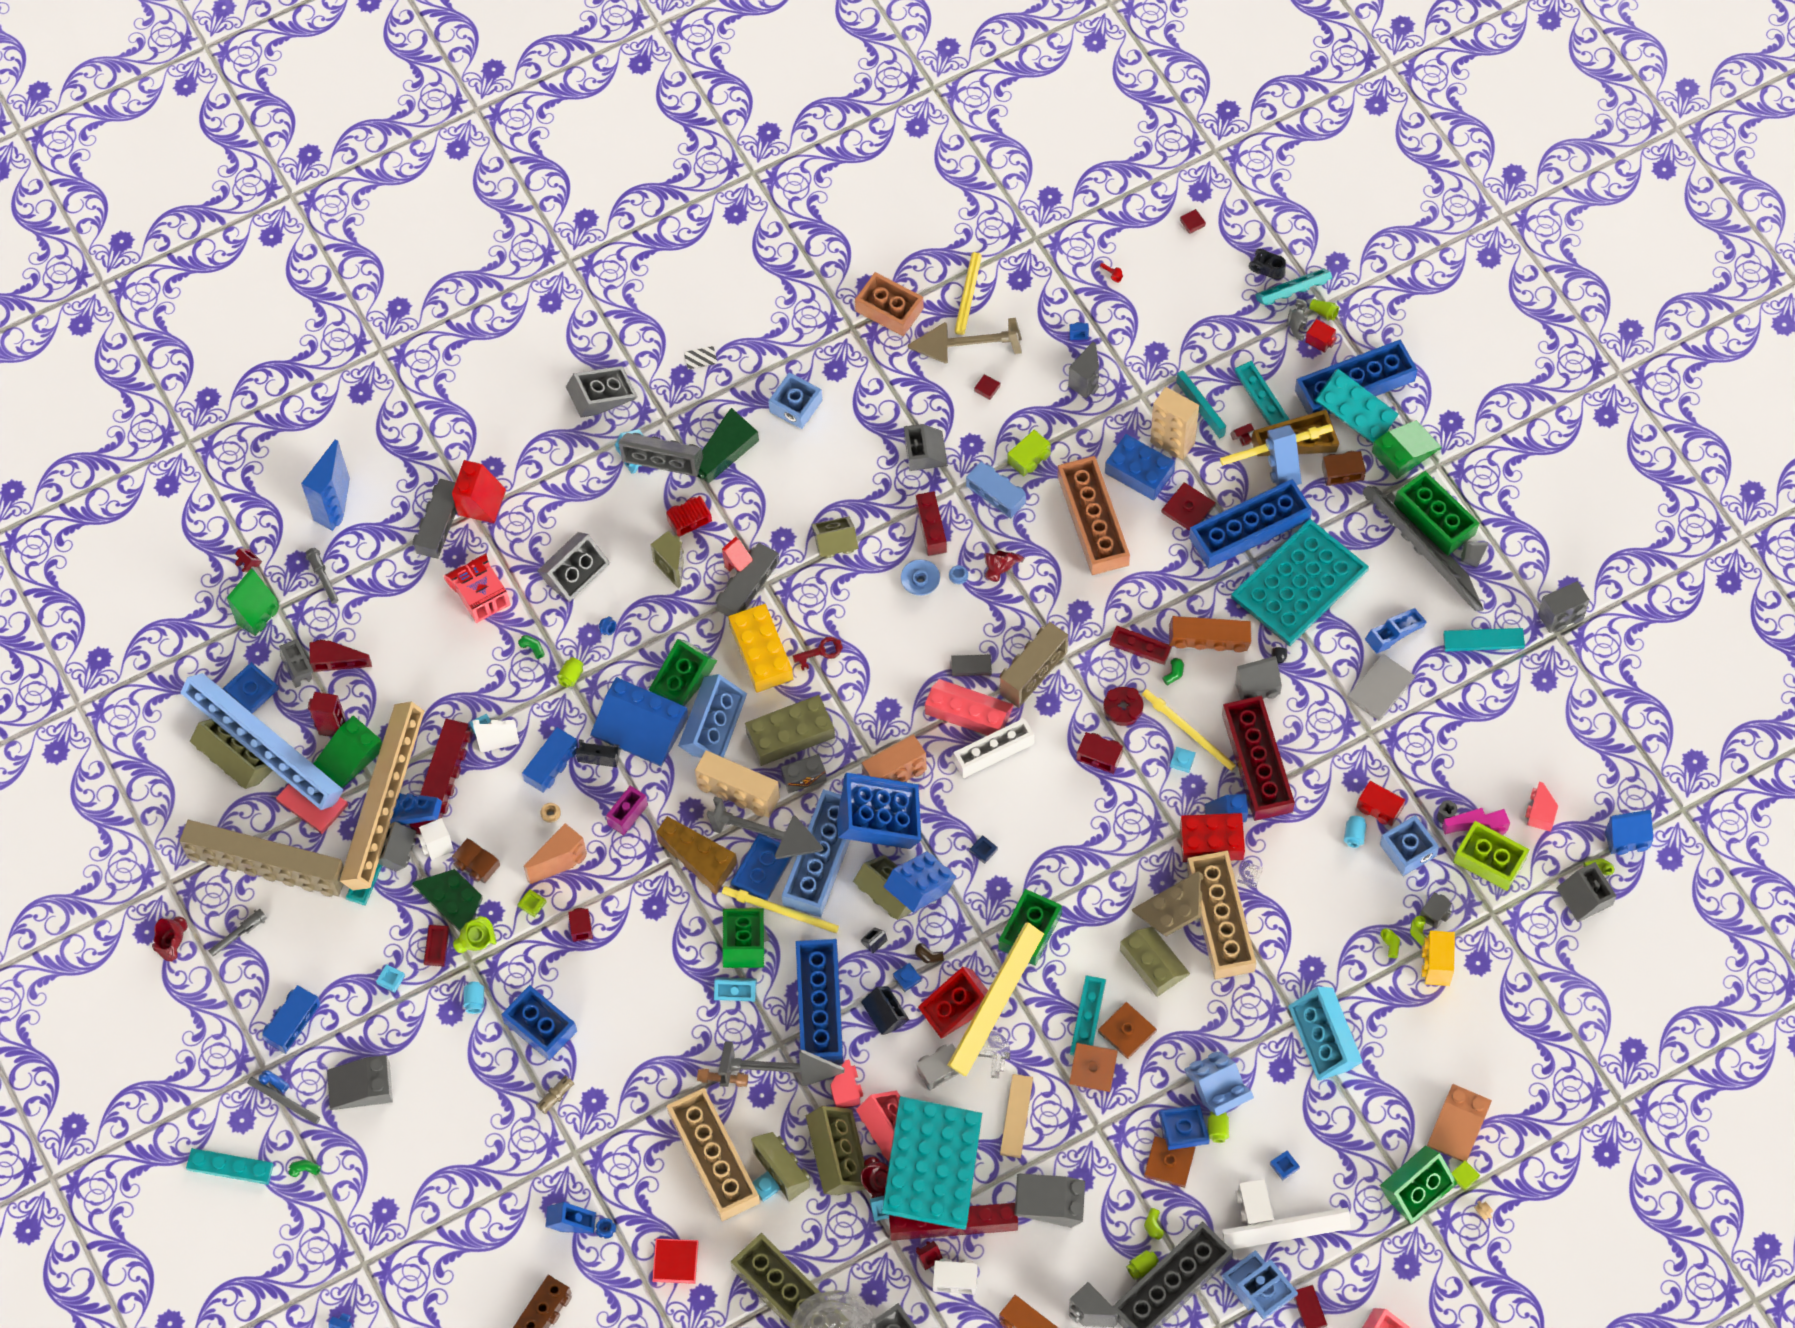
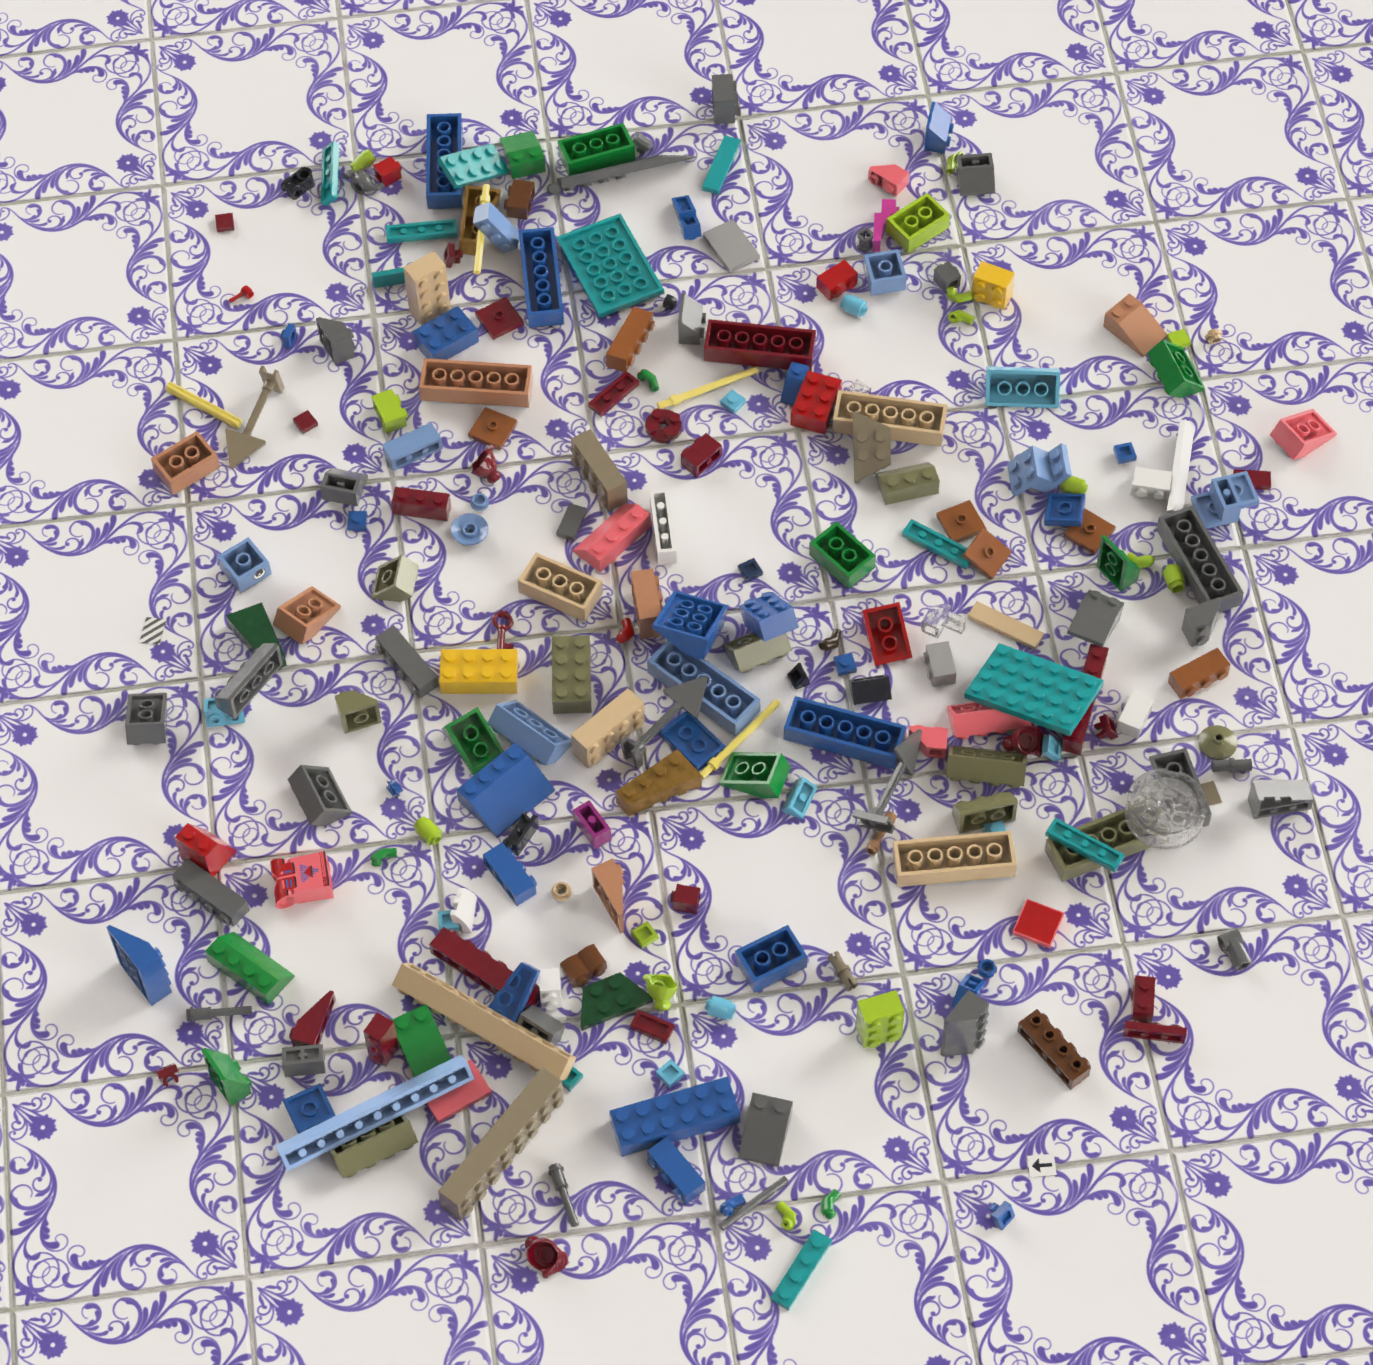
camera: 70 degrees left, 5 degrees down
red brick [666,496,712,537] -> none
slope [722,537,753,572] -> none
dark grey brick [781,754,827,794] -> none
light yellow tile [947,923,1044,1076] -> none
none -> green slope [205,932,295,1006]
none -> nougat slope [273,586,341,645]
none -> blue plate [347,511,368,531]
none -> dark orange plate [468,407,518,451]
none -> tan brick [518,553,603,621]
none -> blue brick [609,1076,740,1157]
none -> red arm [616,618,634,644]
none -> lime arm [775,1201,796,1231]
none -> lime brick [856,990,905,1049]
none -> dark grey slope [940,990,989,1057]
none -> teal tile [1045,818,1125,873]
none -> green slope [1096,535,1140,592]

